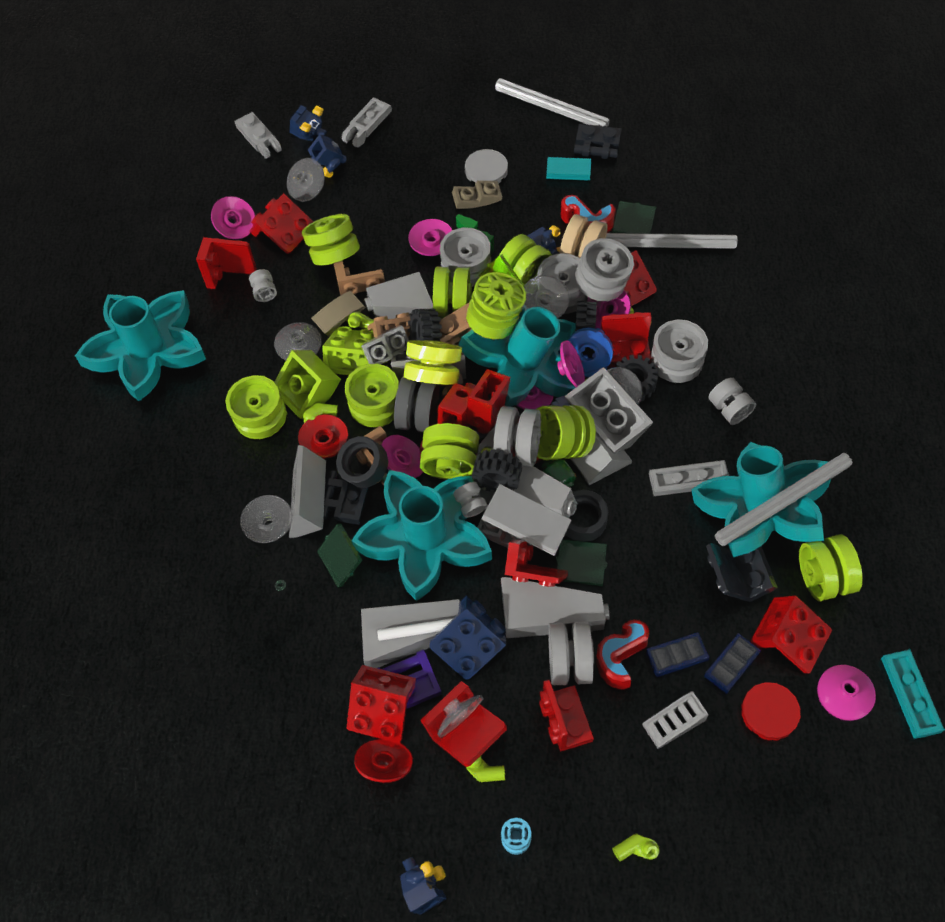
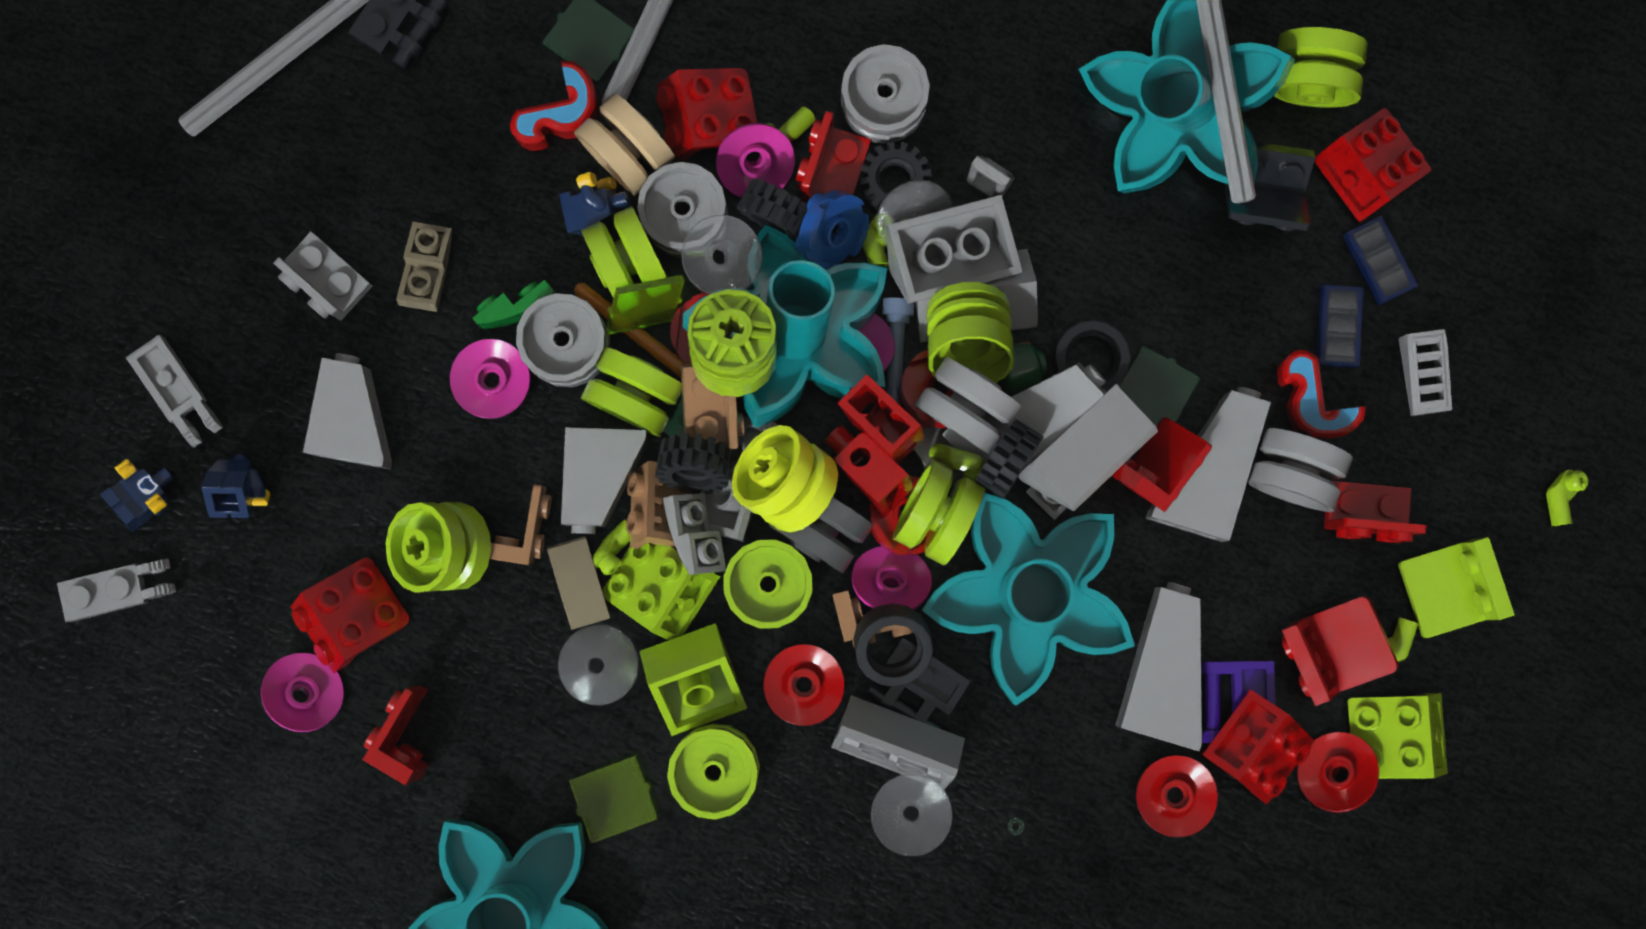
camera: 70 degrees left, 25 degrees up
light grey wheel [249,269,277,302] -> none
clear dish [287,158,324,202] -> none
lime arm [303,403,338,423] -> none
clear green piece [317,524,362,588] -> none
white bar [377,618,453,641] -> none
dark blue piece [400,857,447,915] -> none
dark blue bracket [429,596,506,679] -> none
clear dish [437,695,483,738] -> none
light grey wheel [453,482,488,518] -> none
light grey tile [465,149,508,184] -> none
medium azure wheel [501,818,531,855] -> none
teal tile [547,157,591,180] -> none
dark pink dish [557,340,585,387] -> none
light grey wheel [575,238,634,301] -> none
light grey tile [649,460,729,496] -> none
light grey wheel [708,377,756,425] -> none
red tile [742,682,800,741] -> none
dark pink dish [817,665,876,721] -> none
teal tile [881,650,944,739] -> none
none -> light grey bracket [274,232,372,321]
none -> light grey slope [303,353,392,469]
none -> clear neon green piece [569,756,658,844]
none -> light grey slope [967,156,1015,198]
none -> red dish [1136,755,1218,837]
none -> lime bracket [1348,693,1448,779]
none -> lime bracket [1398,537,1515,638]

